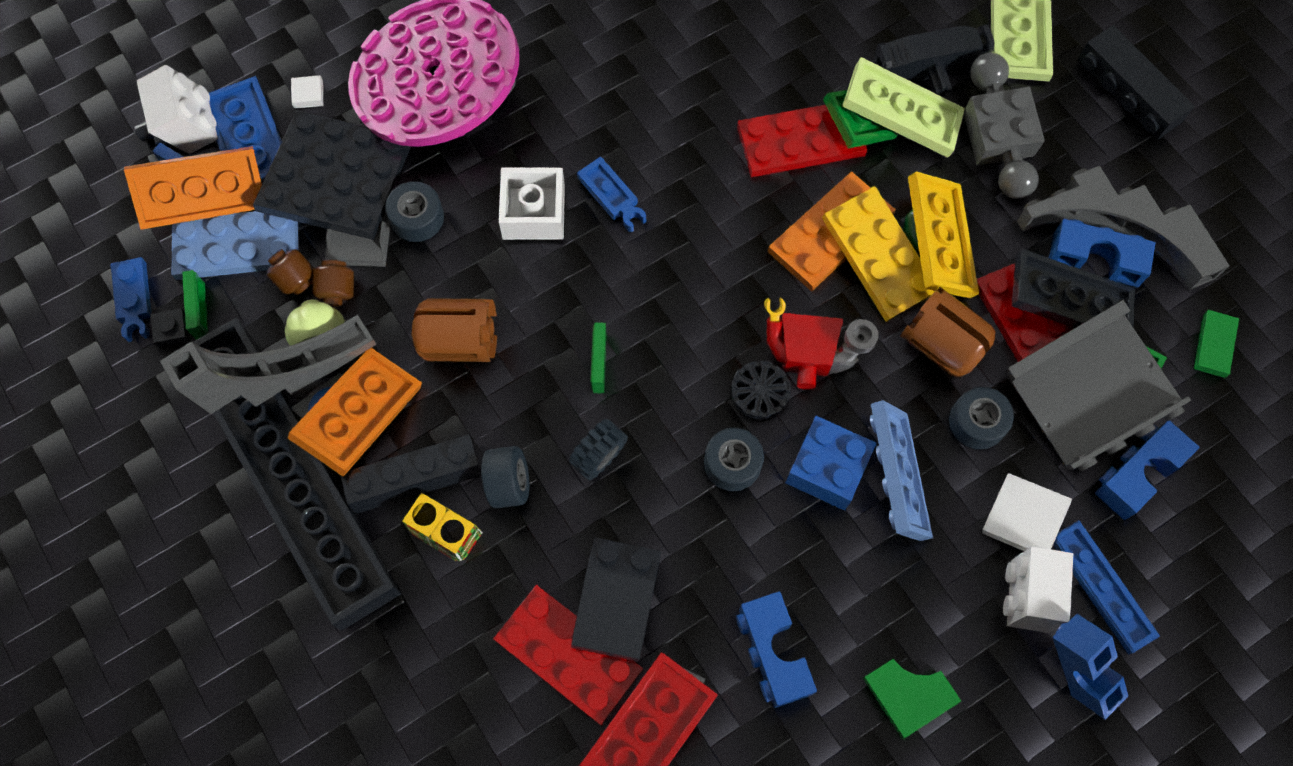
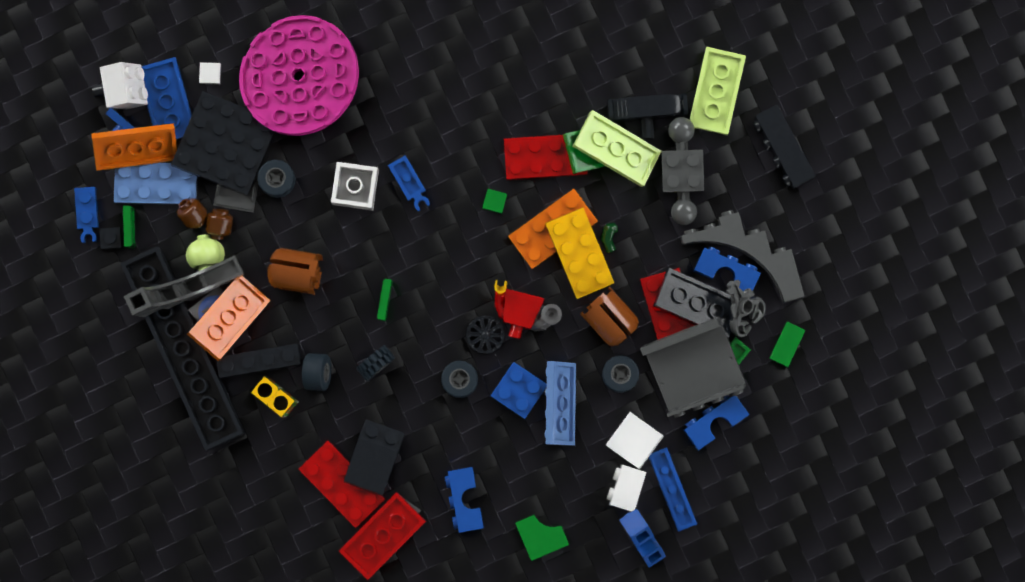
camera: 15 degrees right, 15 degrees up
yellow plate [908,172,979,298] -> none
none -> green tile [482,189,507,214]
none -> dark grey animal [726,280,766,337]

